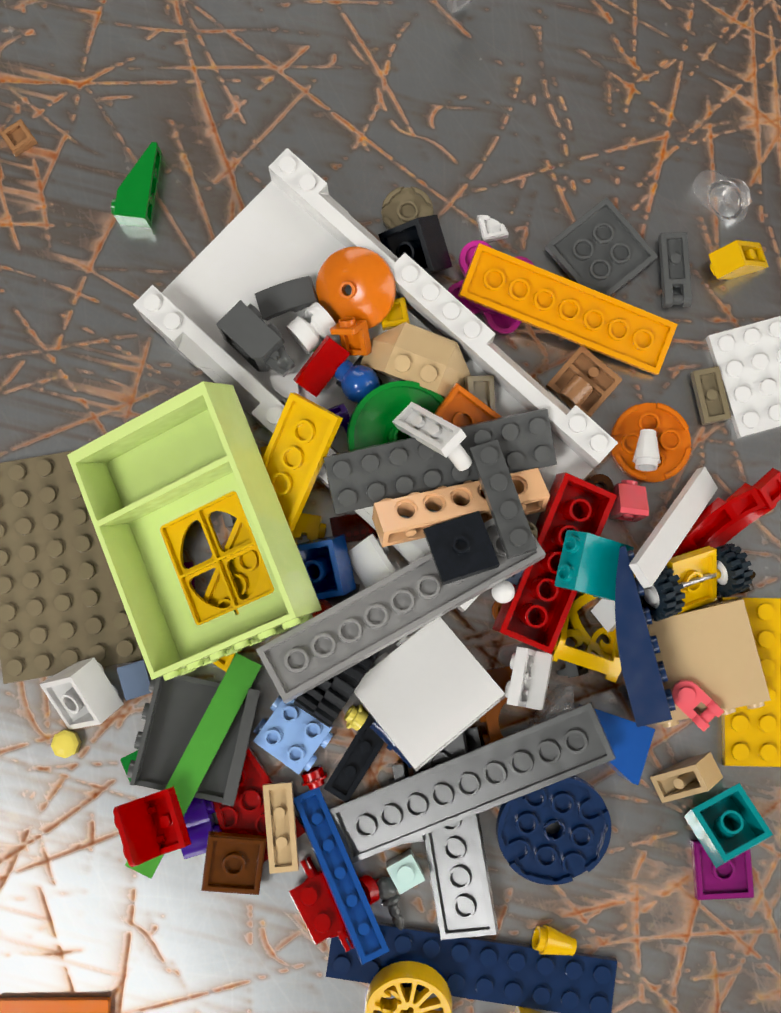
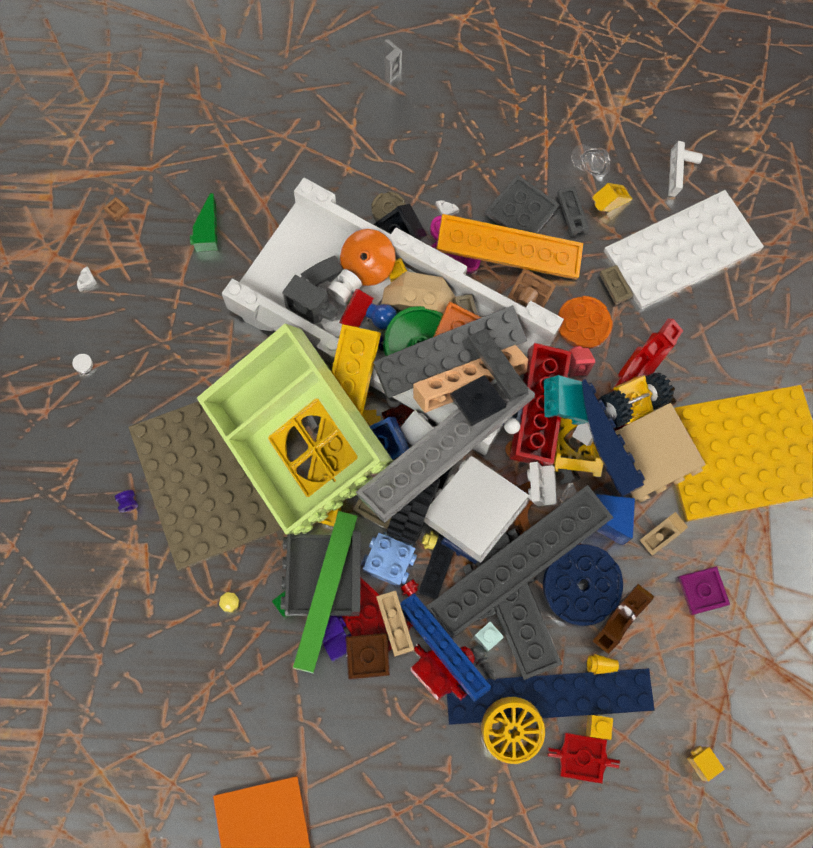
camera: 15 degrees left, 10 degrees down
white slope [39,658,124,730] -> none
red bracket [113,786,191,867] -> none
sand blue panel [116,660,152,701] -> none
orange bracket [330,316,372,356] -> none
white piece [392,402,472,471] -> none
white tile [629,467,718,588] -> none
white cone [633,429,661,472] -> none
coral plate [671,679,725,732] -> none
teal brick [684,783,773,868] -> none
none -> reddish brown arch [592,584,654,654]

